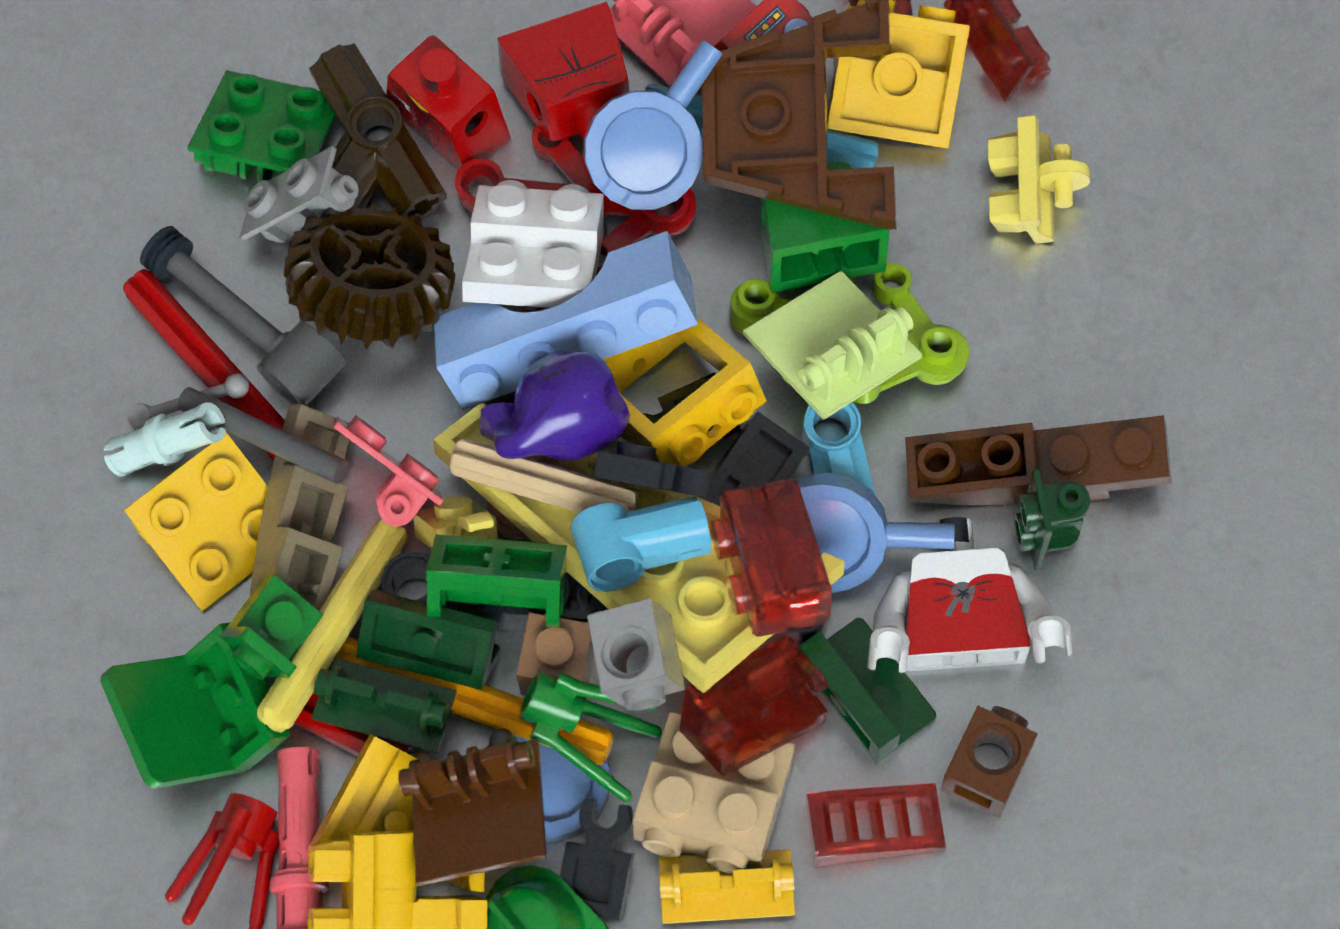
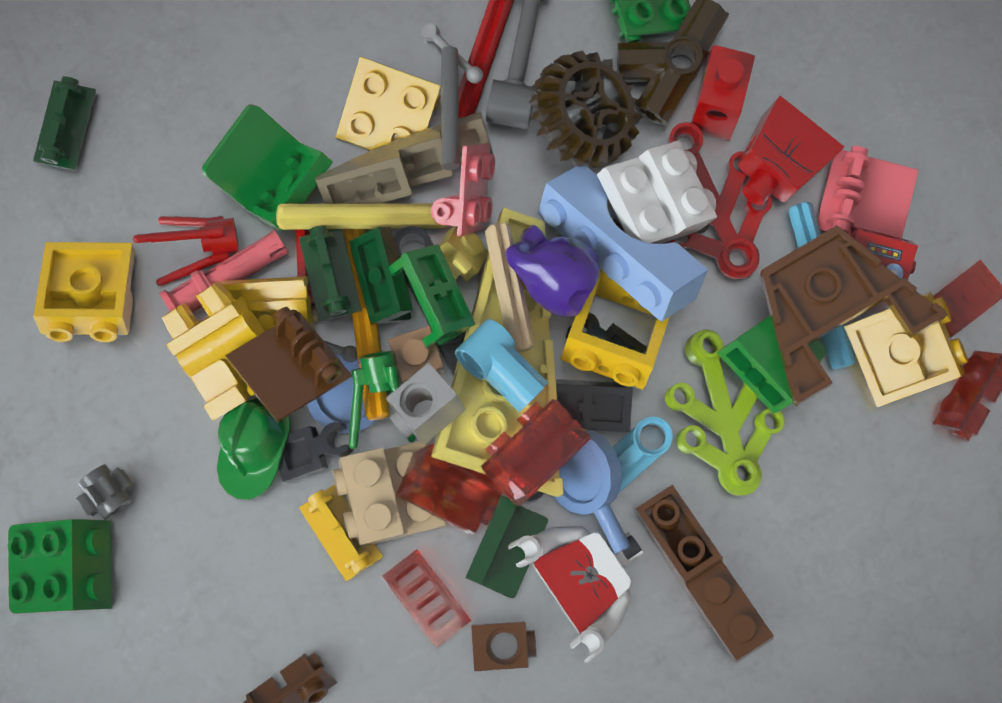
camera: 55 degrees right, 10 degrees up
light aqua pin [104,402,226,477] -> none
green bracket [220,574,323,680] -> none
light grey hinge [239,146,359,243] -> none
medium blue piece [584,40,723,210] -> none
black plate [594,441,714,498] -> none
yellowish green hinge [743,271,923,420] -> none
light yellow hips [988,115,1090,244] -> none
dark green hinge [1014,469,1090,570] -> none

